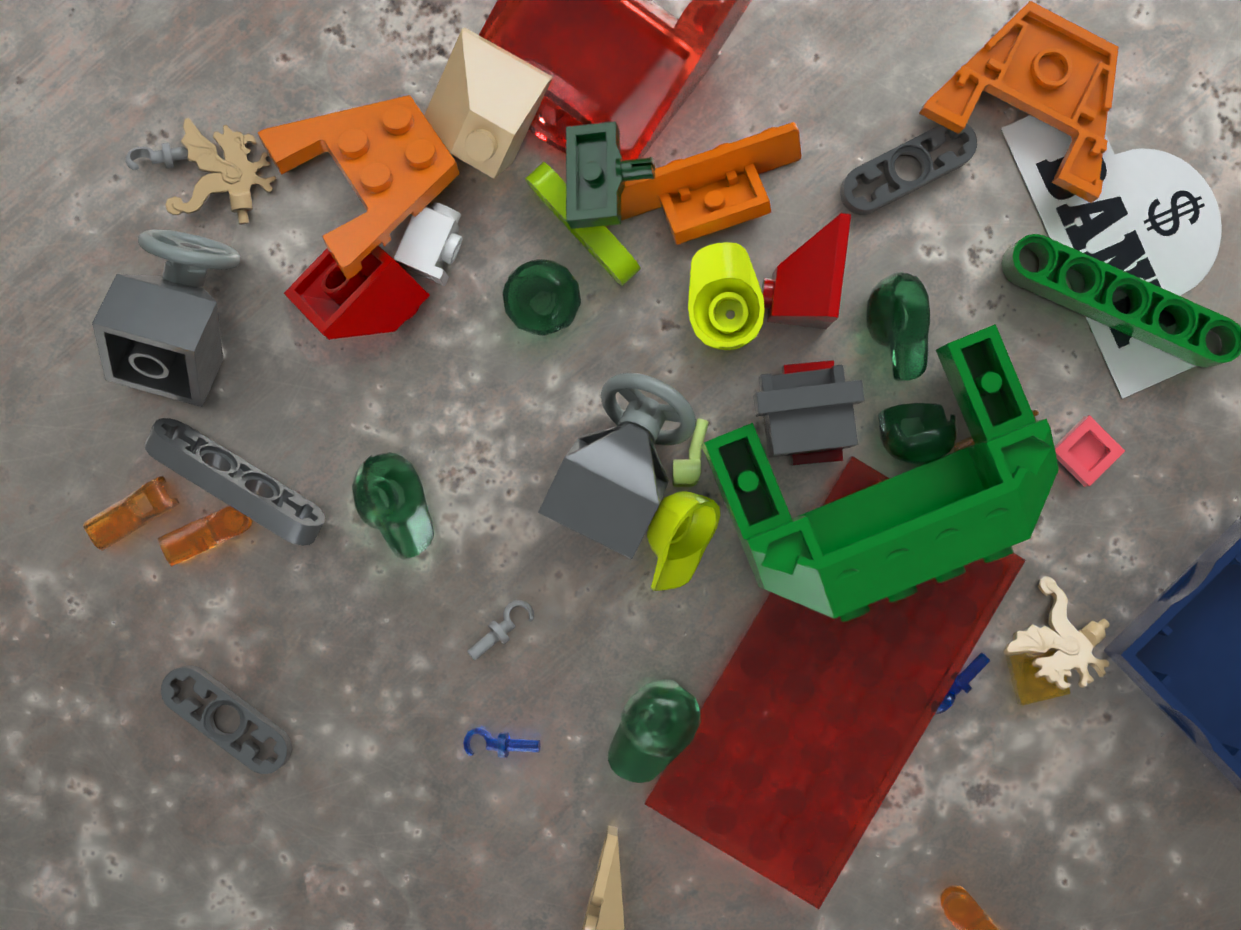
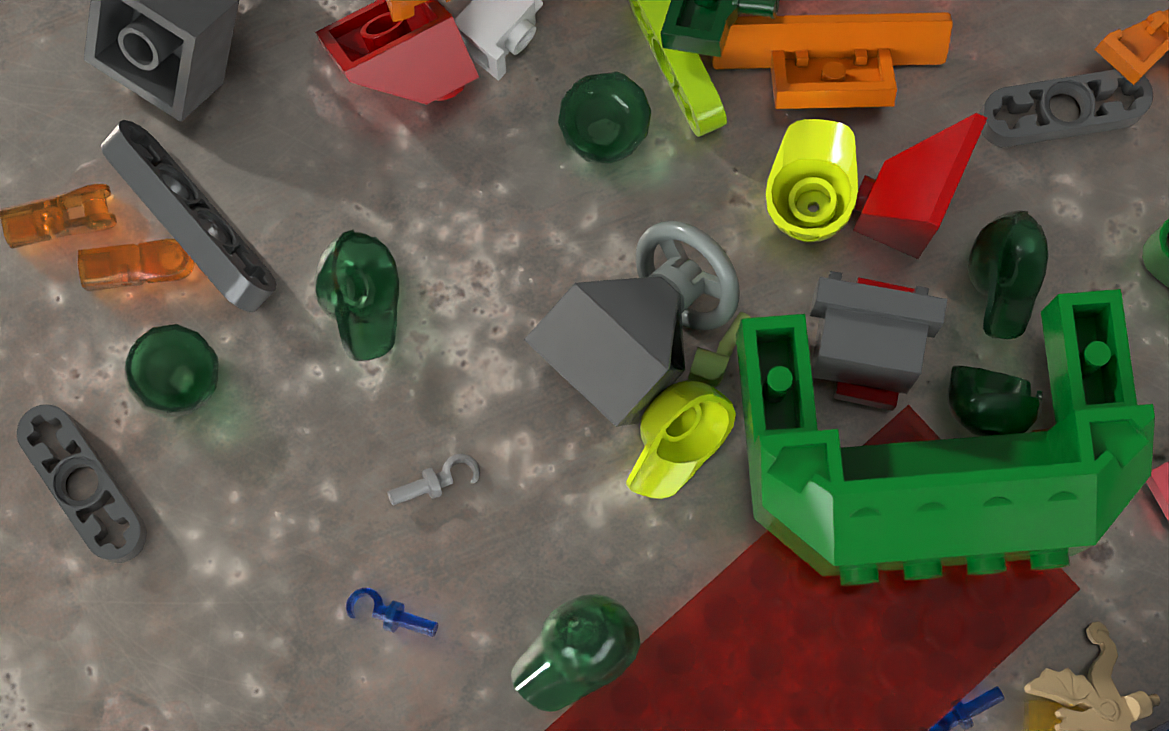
camera: 20 degrees right, 10 degrees down
none -> clear green hair [124,324,219,418]

